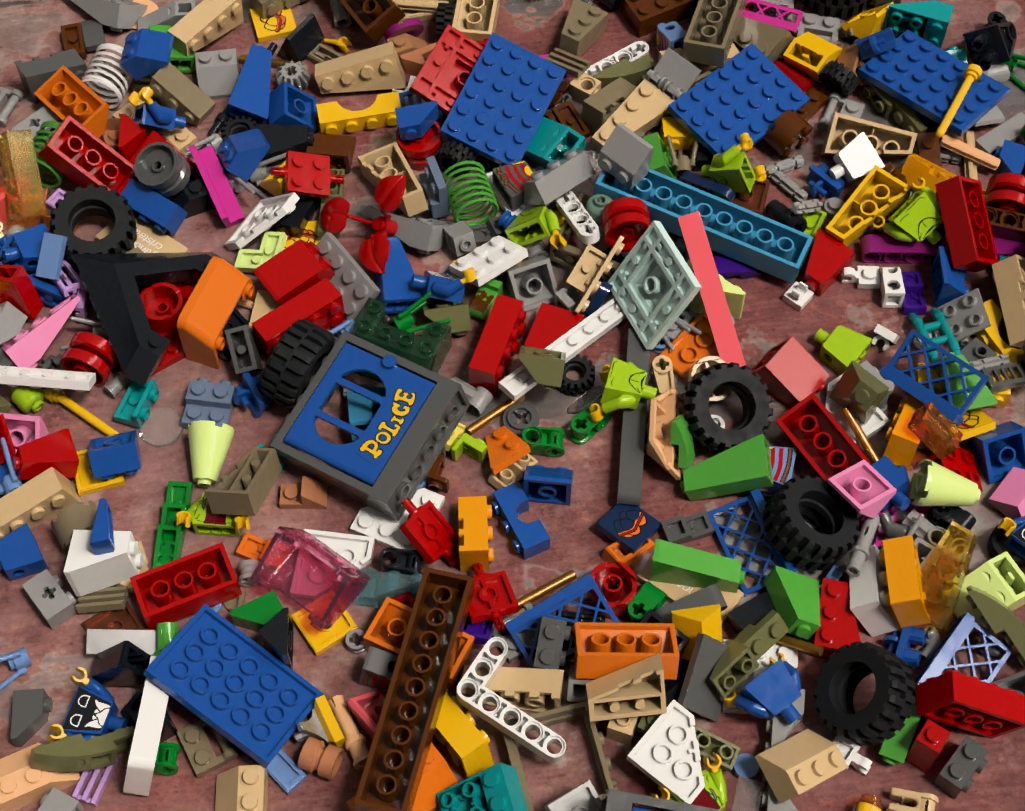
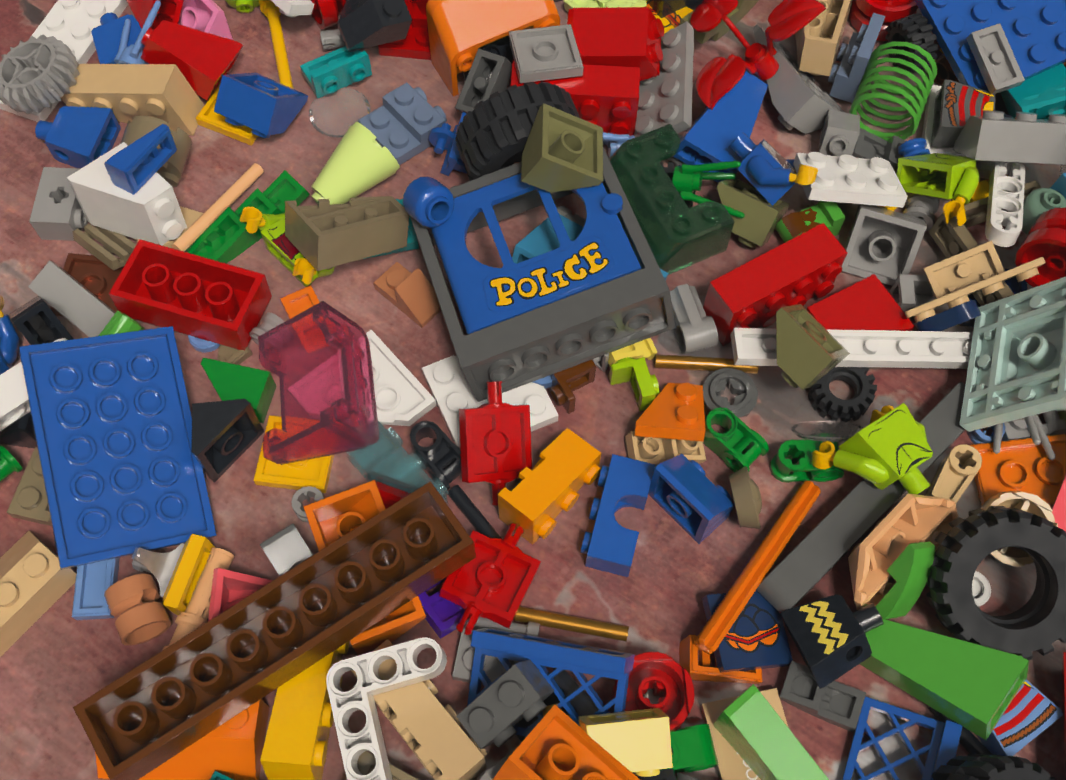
camera: 40 degrees right, 5 degrees up
none -> light nougat bar [171,163,264,252]
none -> blue head [403,176,454,228]
none -> light grey tile [509,24,584,83]
none -> olive slope [521,103,603,193]
none -> light yellow slope [578,708,673,777]
none -> orange axle [695,480,821,654]
none -> dark tan hat [729,466,762,529]
none -> black torso [781,594,884,689]
none -> light grey plate [966,23,1025,95]

